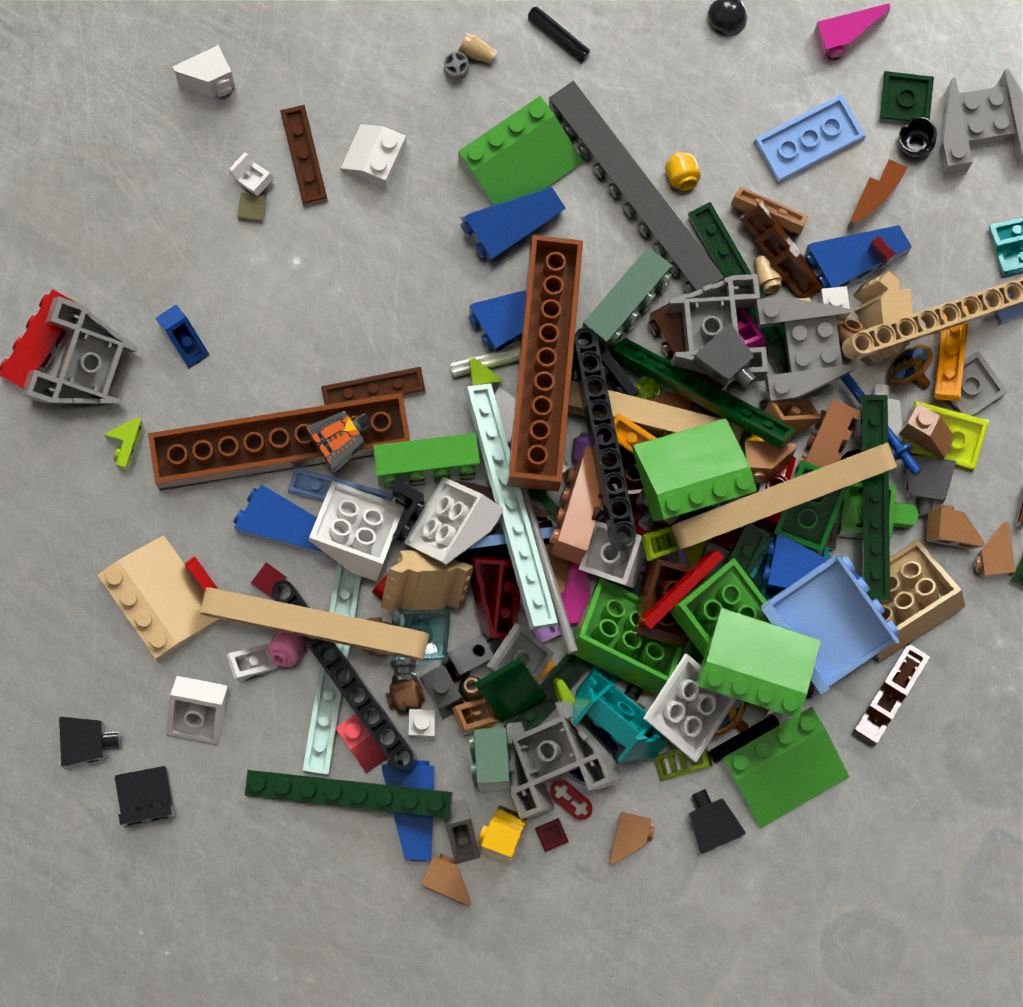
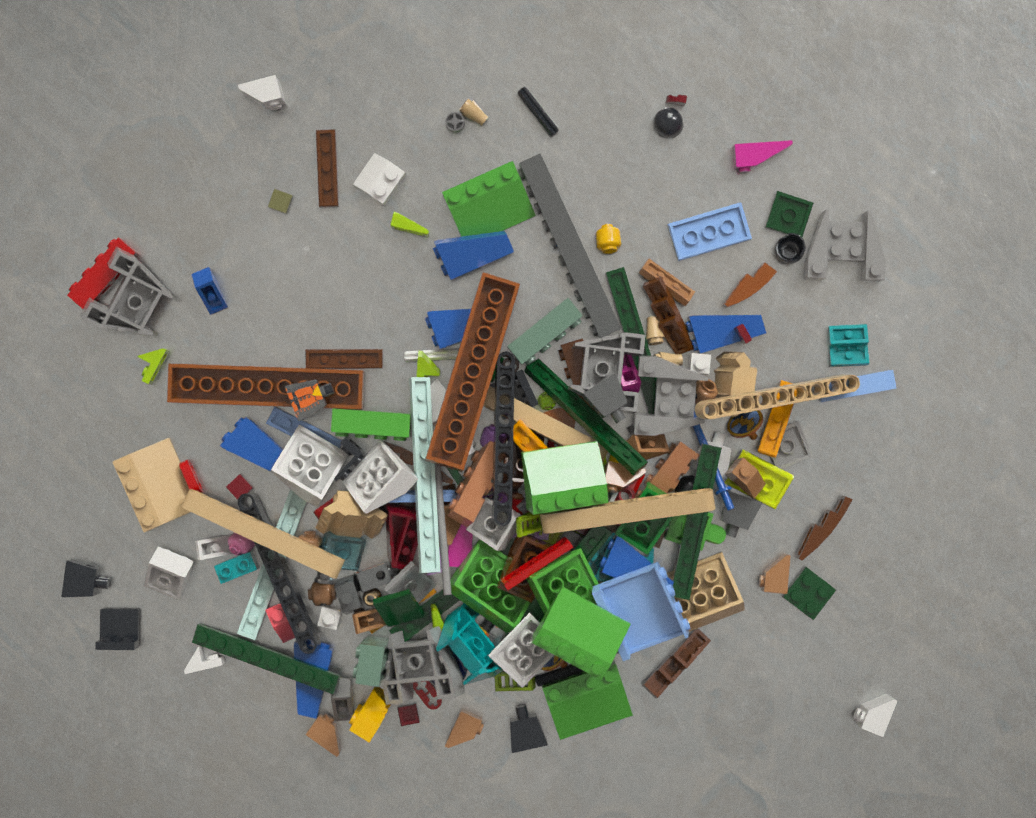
camera: 15 degrees right, 10 degrees up
white bracket [229,153,274,197] -> none
medium nougat slope [926,505,984,549] -> none
none -> white slope [184,646,225,674]
none -> teal brick [214,550,260,584]
none -> lime slope [390,212,429,237]

